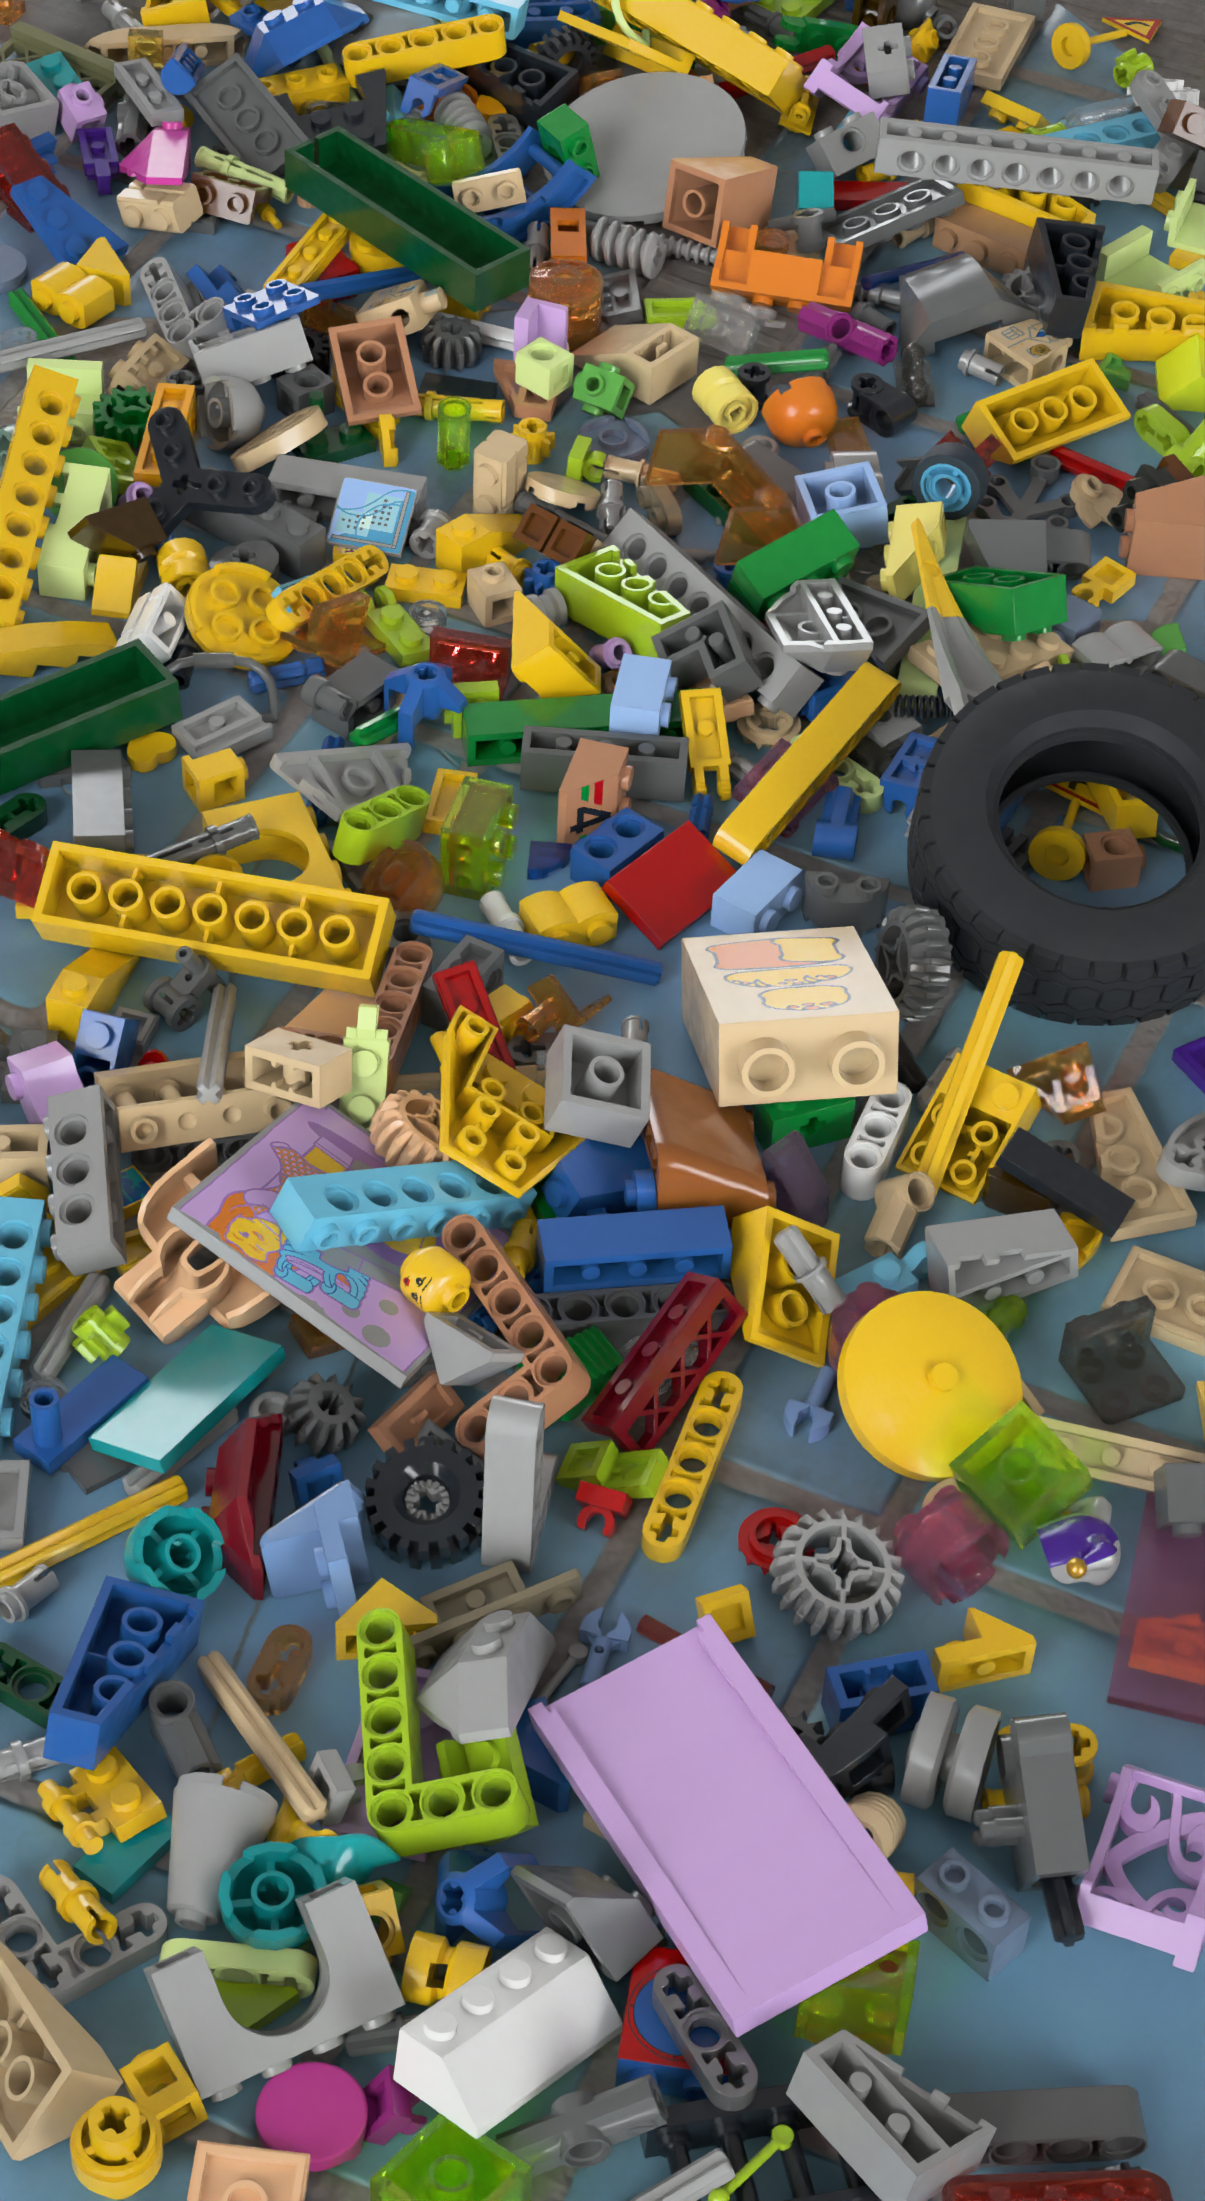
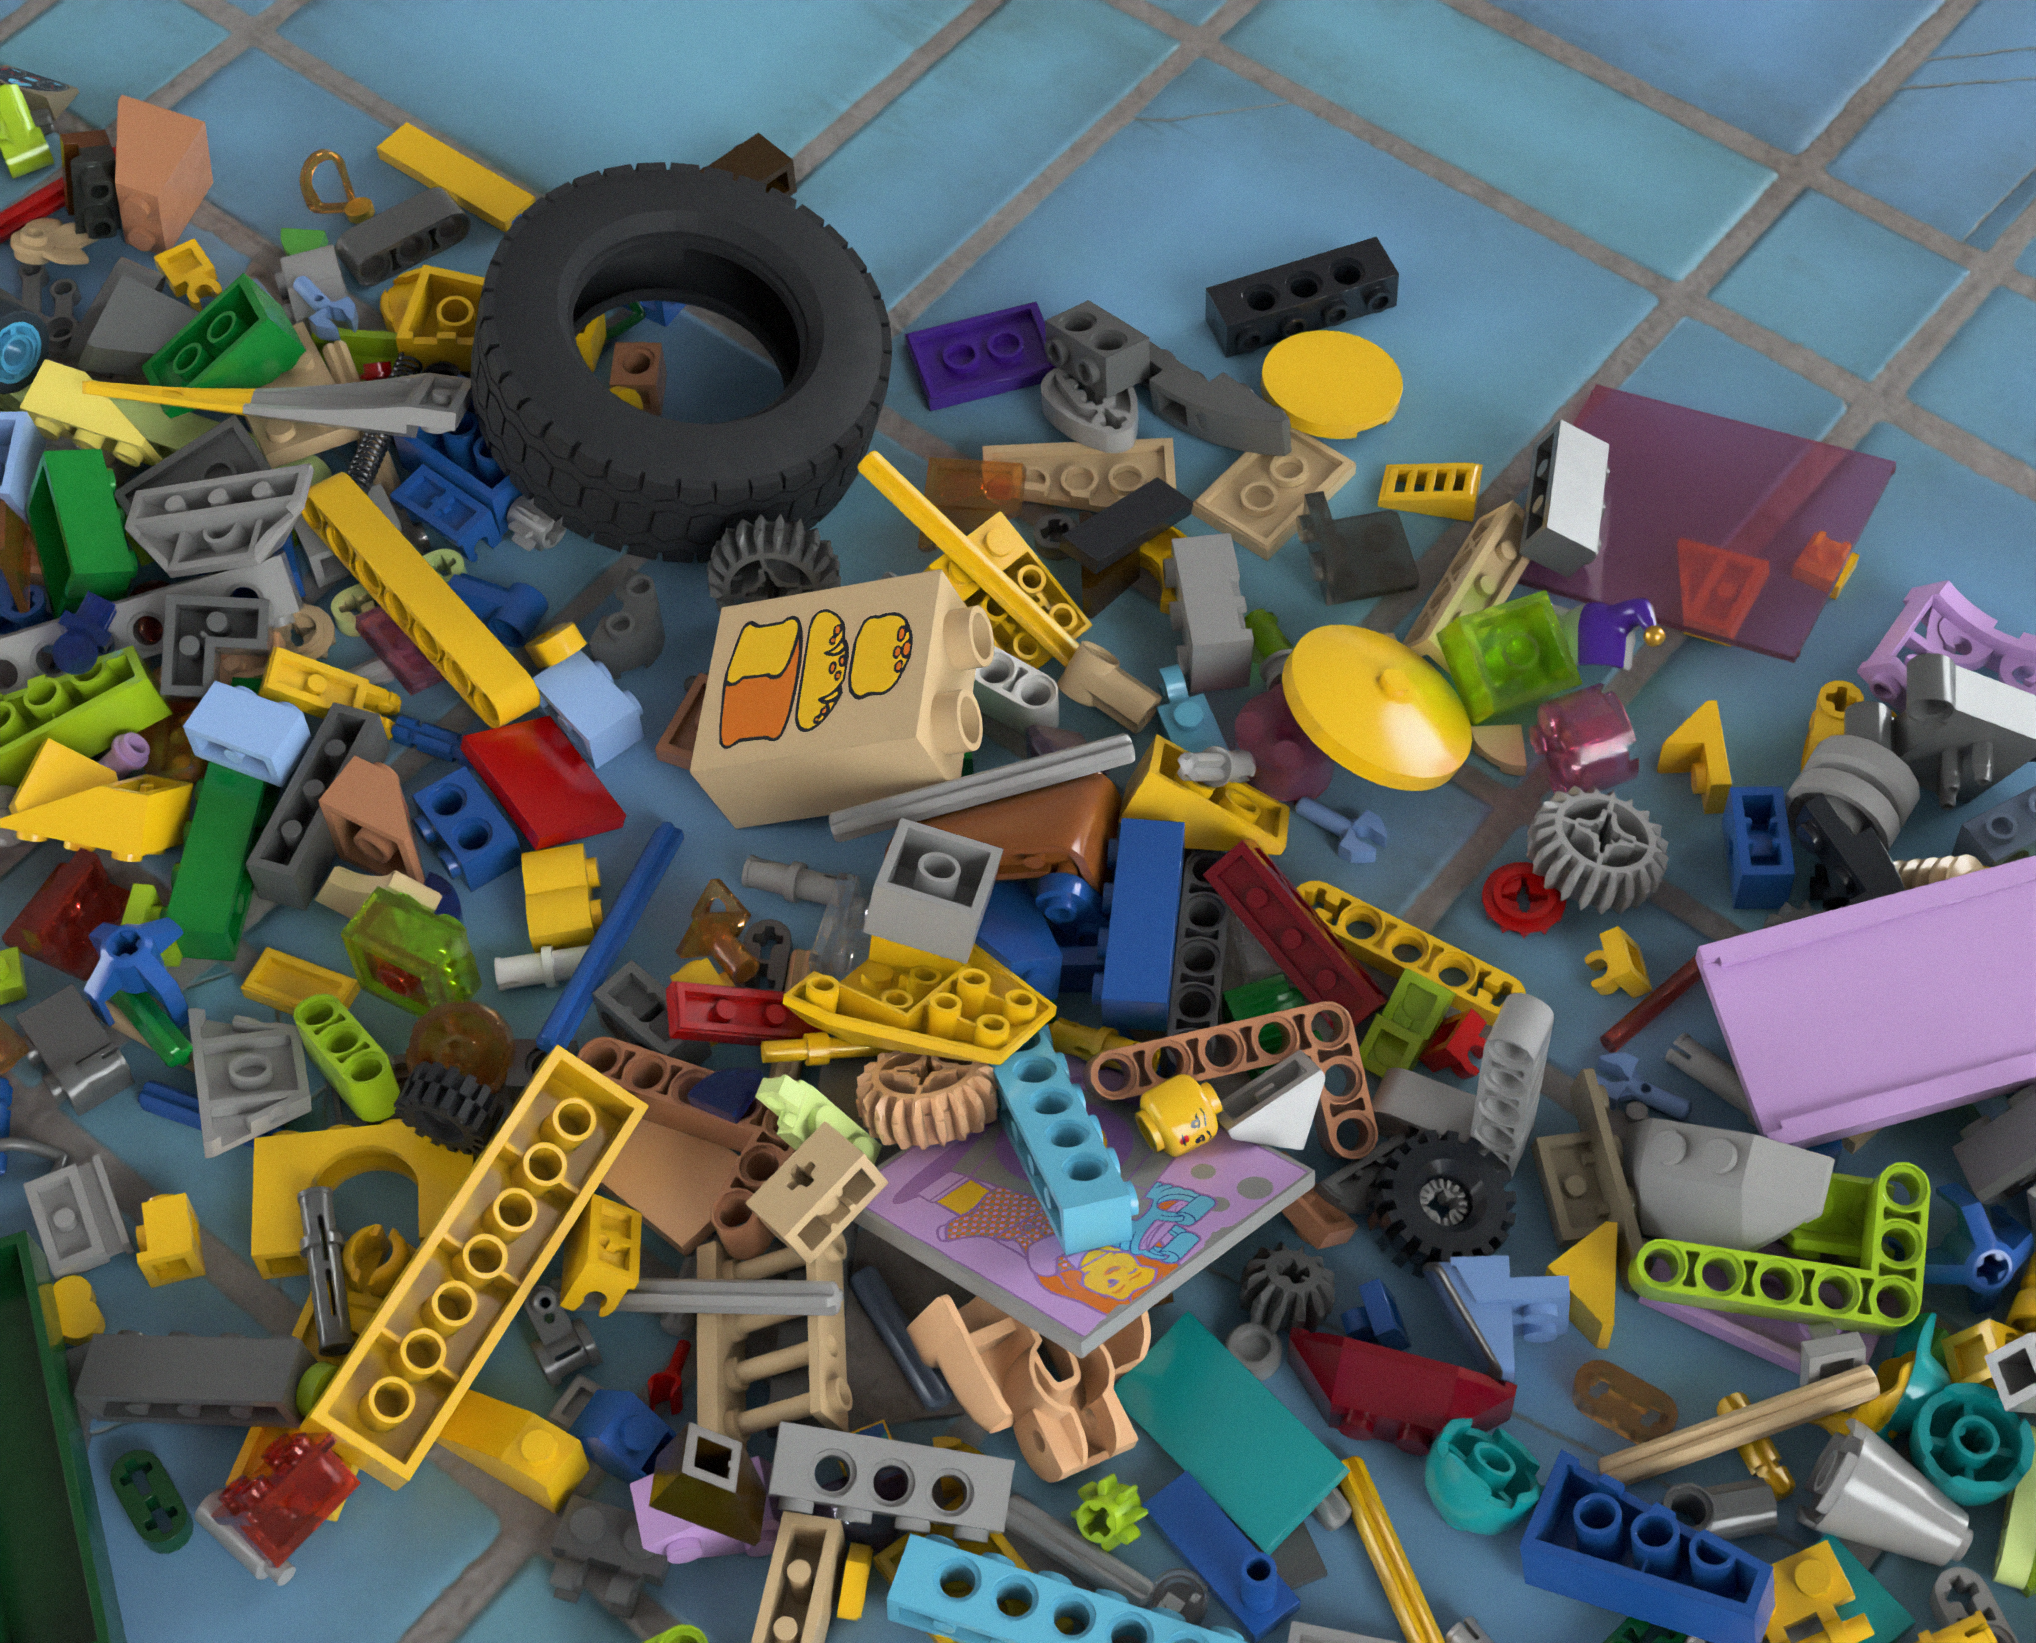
camera: 70 degrees left, 10 degrees up
none -> yellow slope [8,738,118,815]
none -> clear blue hips [52,591,118,675]
none -> medium blue bar [293,276,358,341]
none -> tan tile [315,865,442,929]
none -> black tyre [394,1061,504,1155]
none -> yellow beam [524,622,587,668]
none -> yellow hinge [560,1193,642,1317]
none -> dark brown slope [649,1422,767,1547]
none -> clear blue tile [687,1067,764,1124]
none -> light grey axle [829,733,1135,842]

